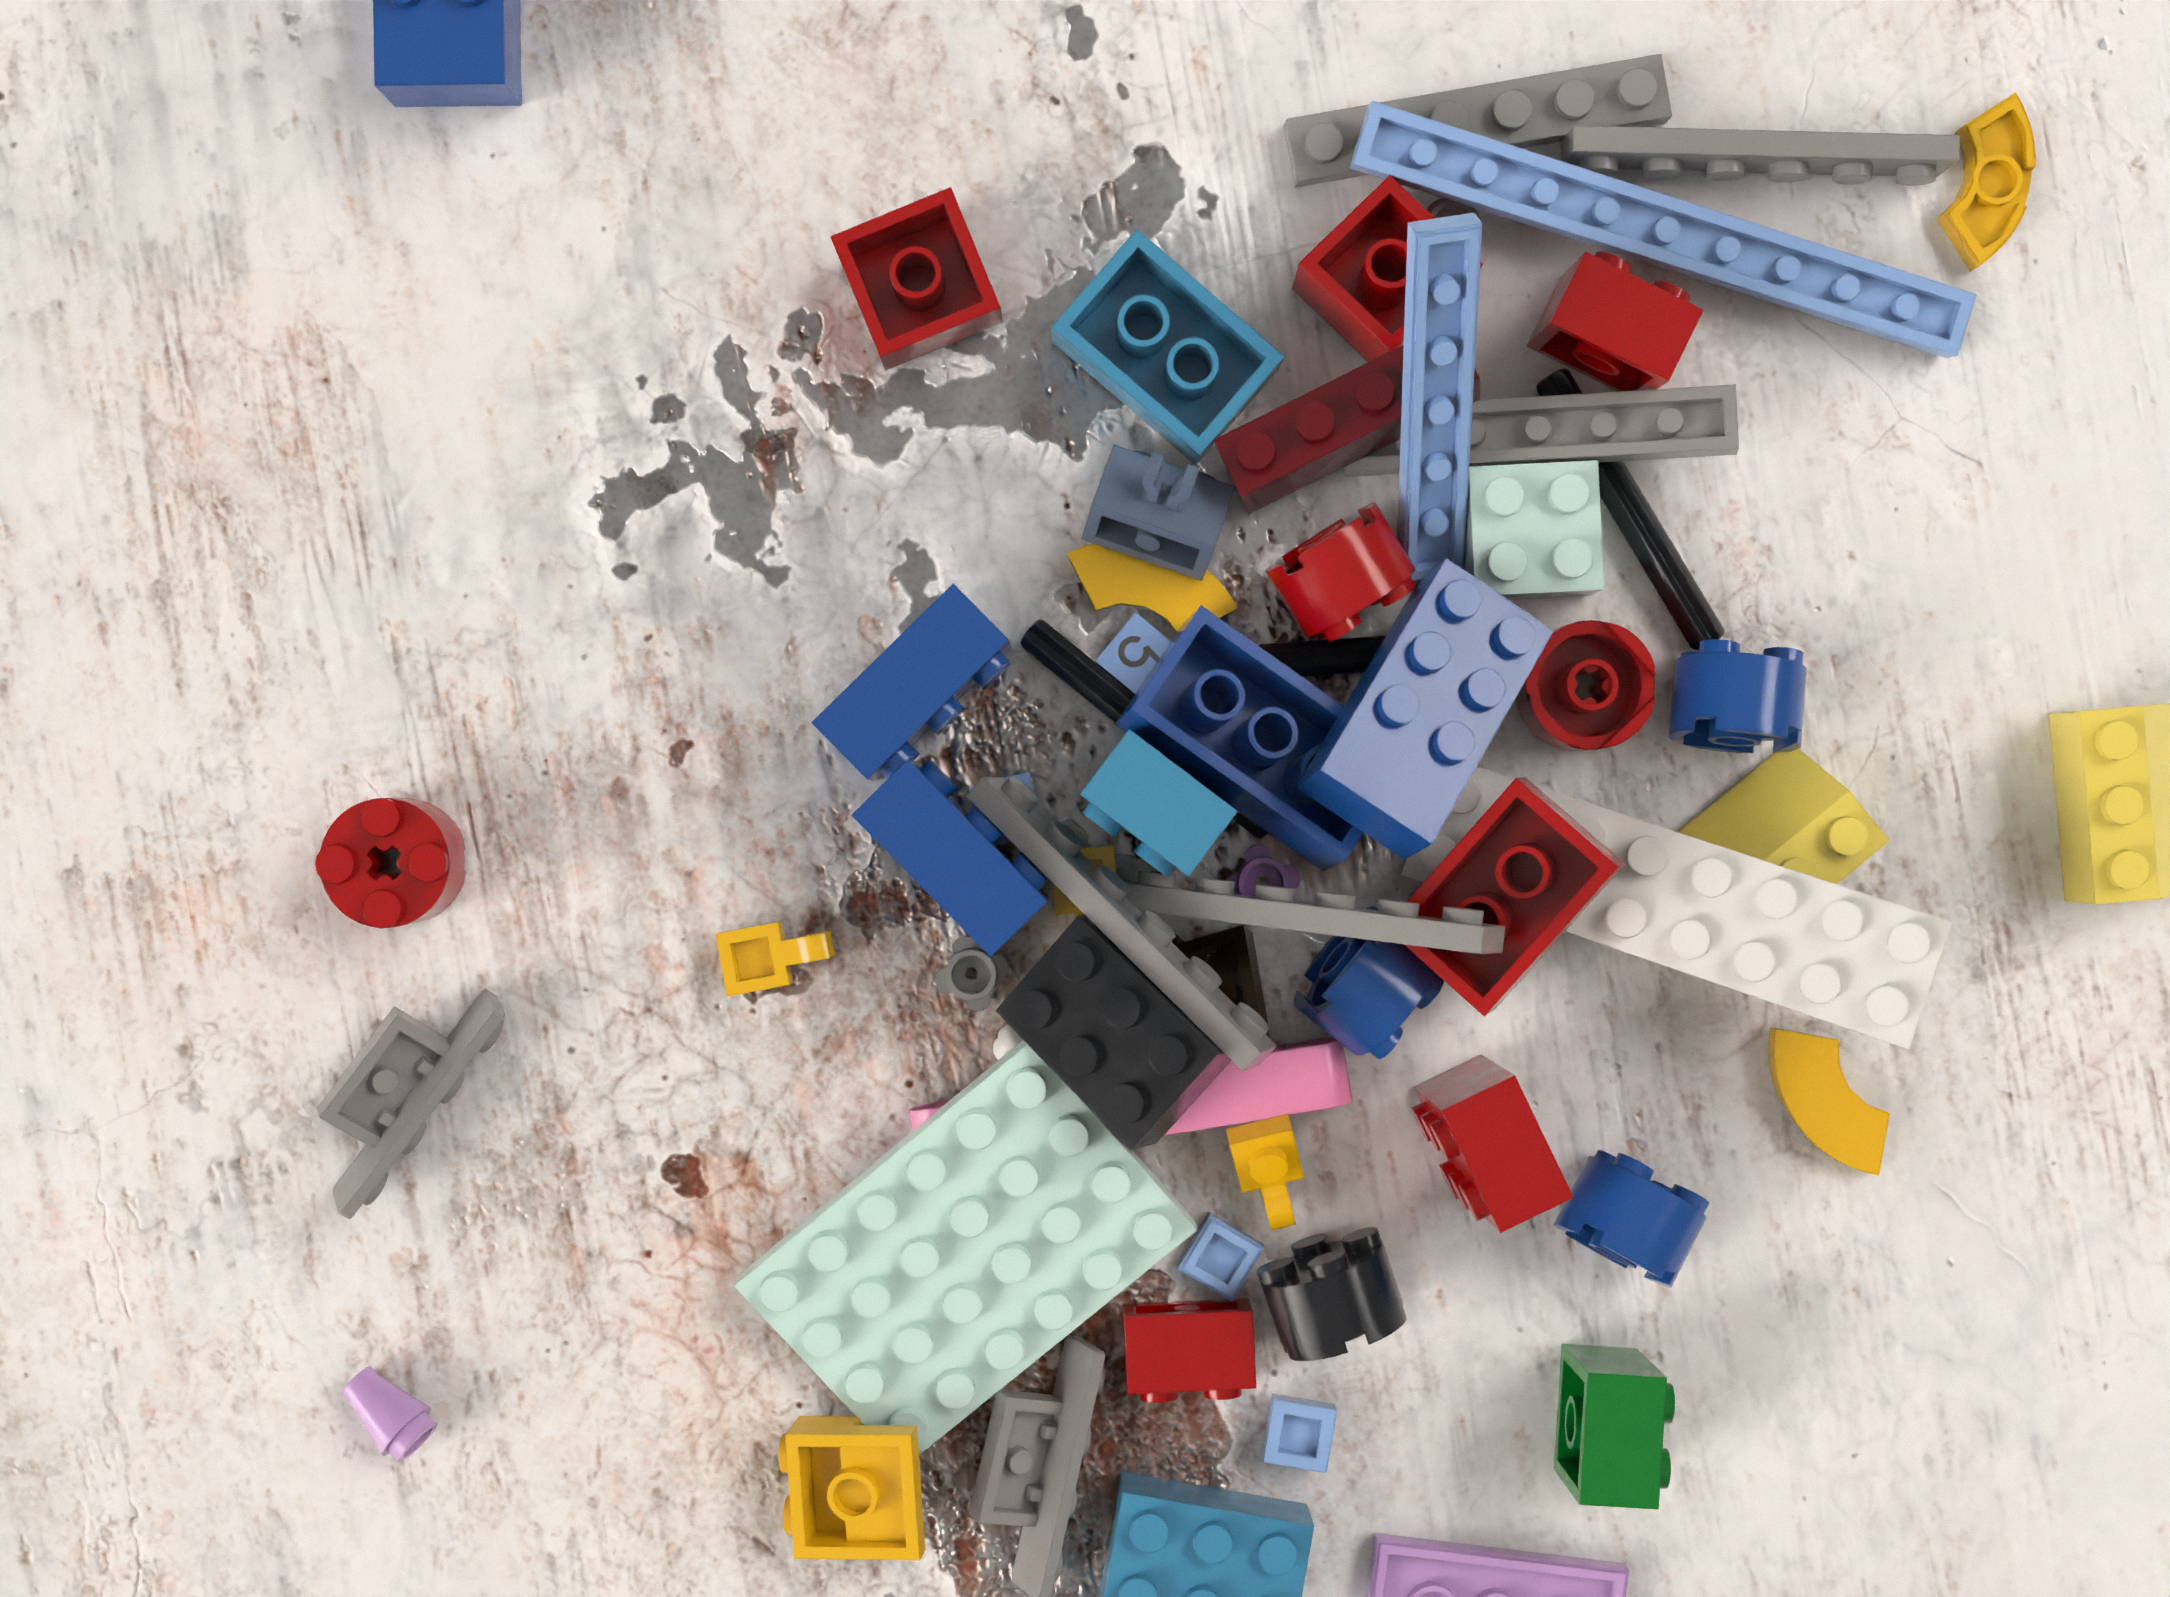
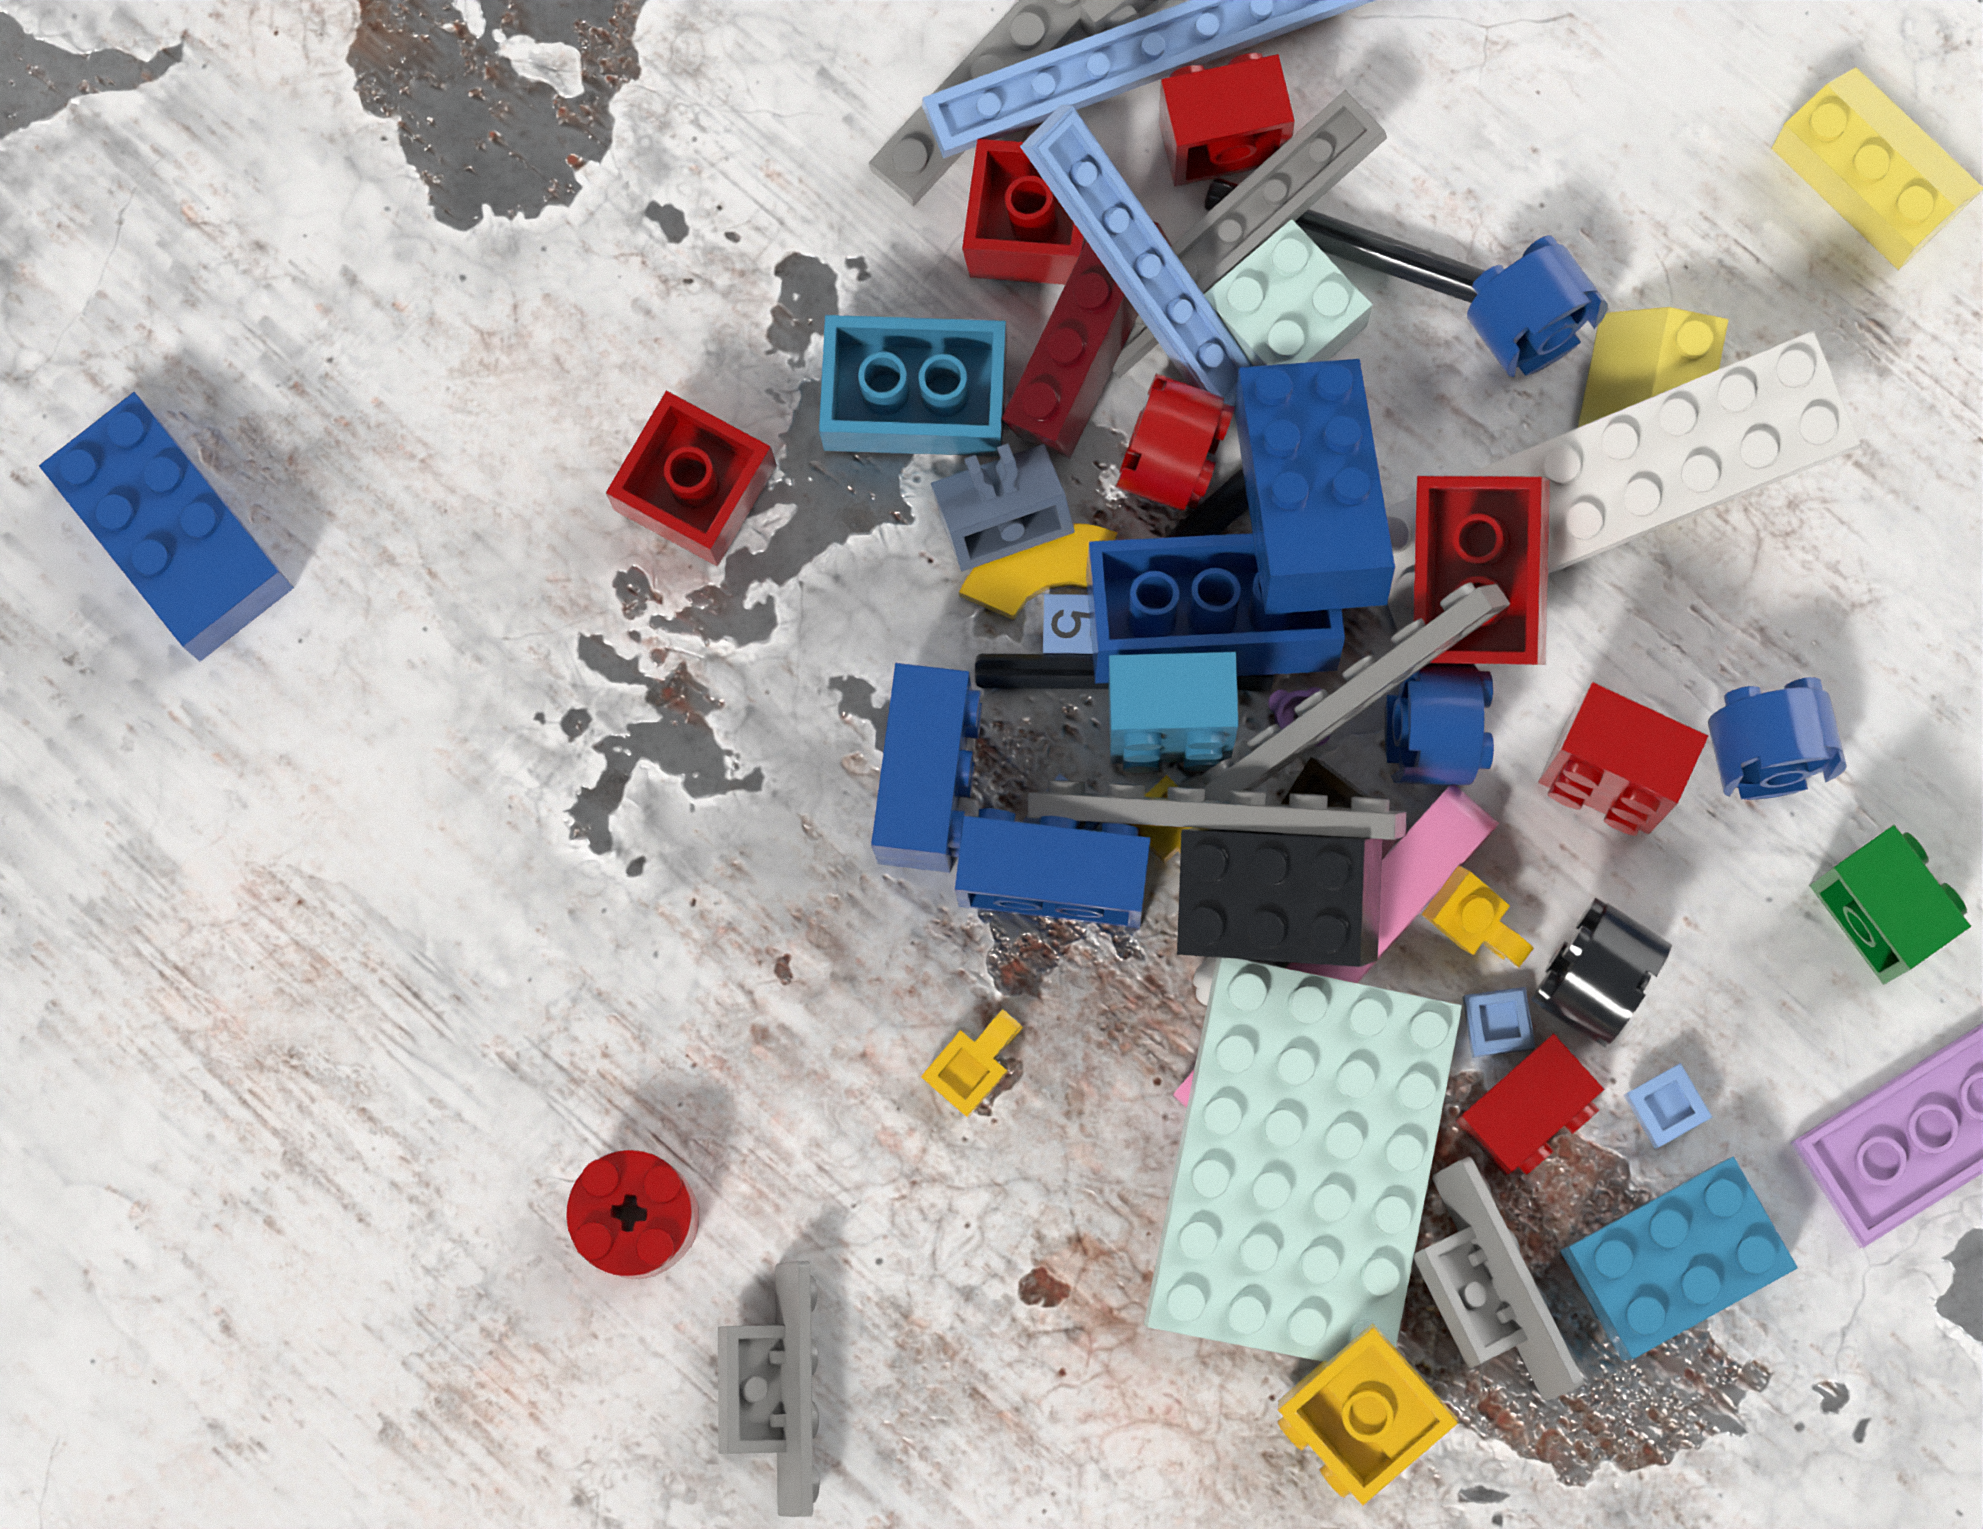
camera: 30 degrees left, 10 degrees down
light grey plate [934,936,1009,1011] -> none
red brick [1515,620,1656,751] -> none
yellow tile [1768,1027,1890,1176] -> none

